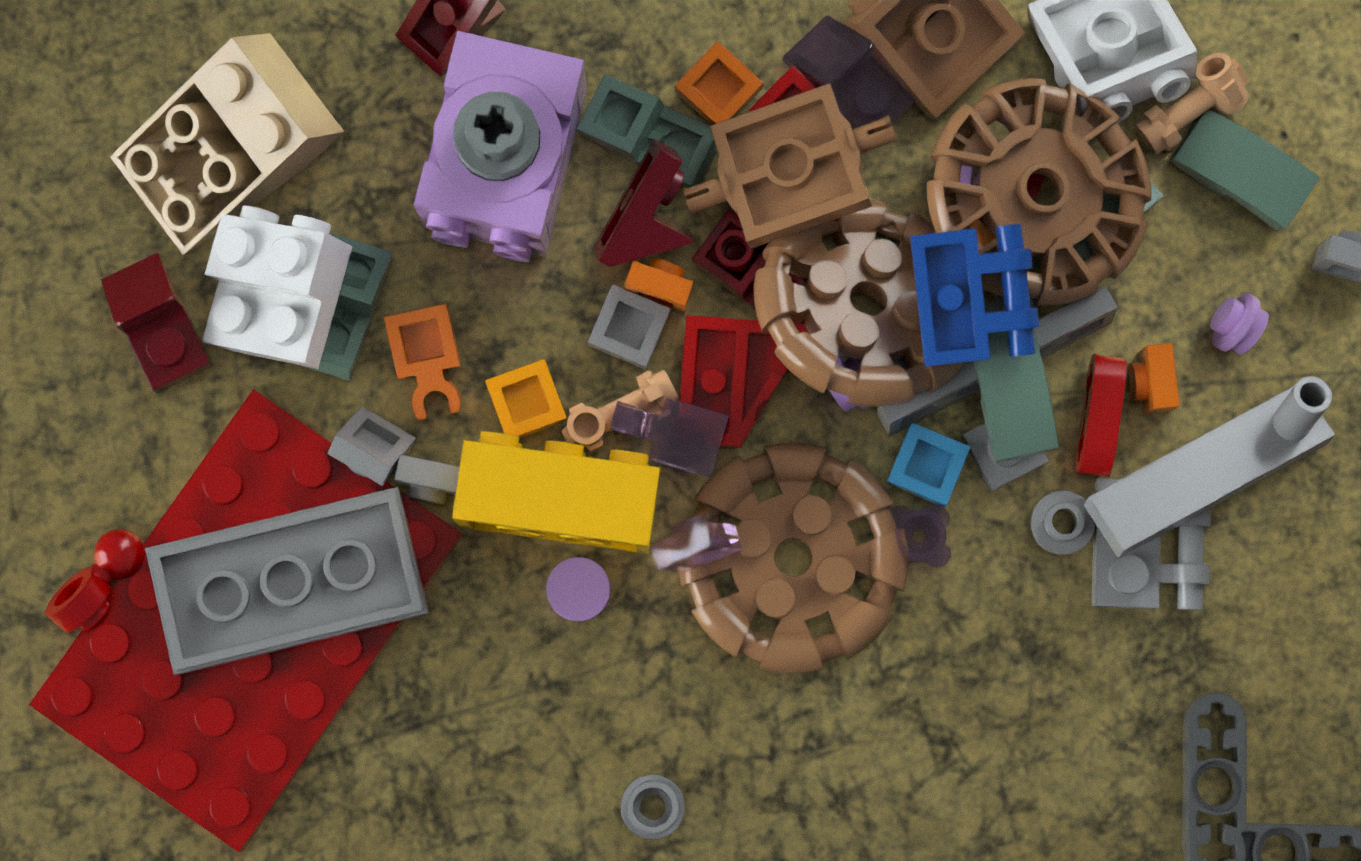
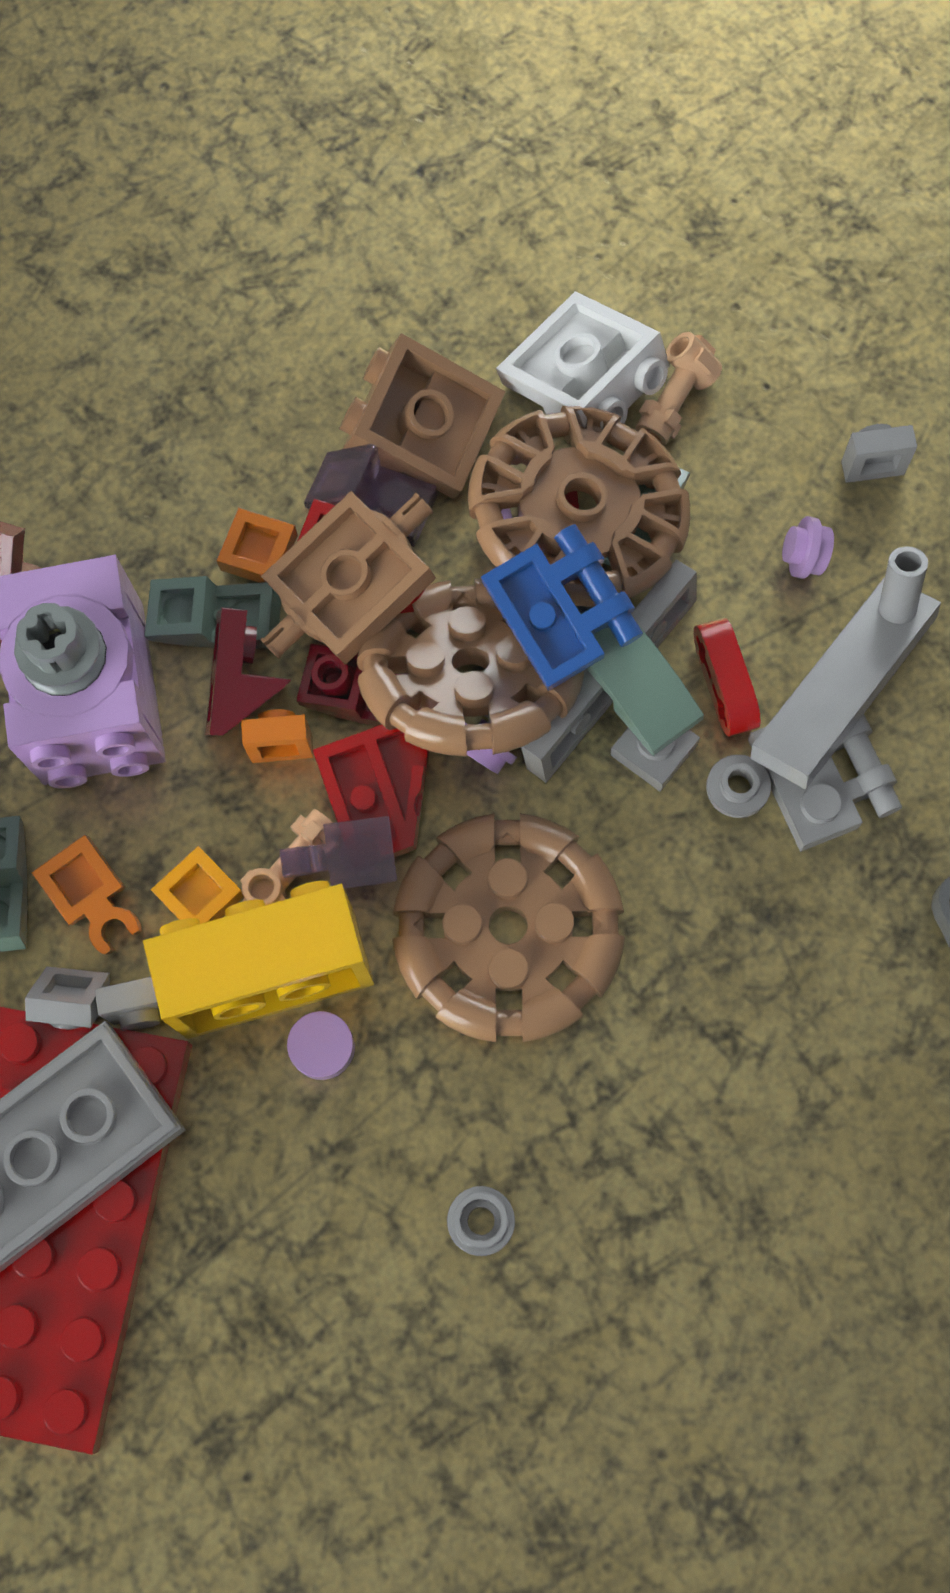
camera: 15 degrees left, 10 degrees down
light grey plate [587,284,671,370] -> none
plate [651,516,742,572] -> none
dark azure plate [886,422,971,507] -> none
clear purple plate [891,504,951,568] -> none
orange plate [1129,343,1180,416] -> none
sand green slope [1169,109,1320,231] -> none

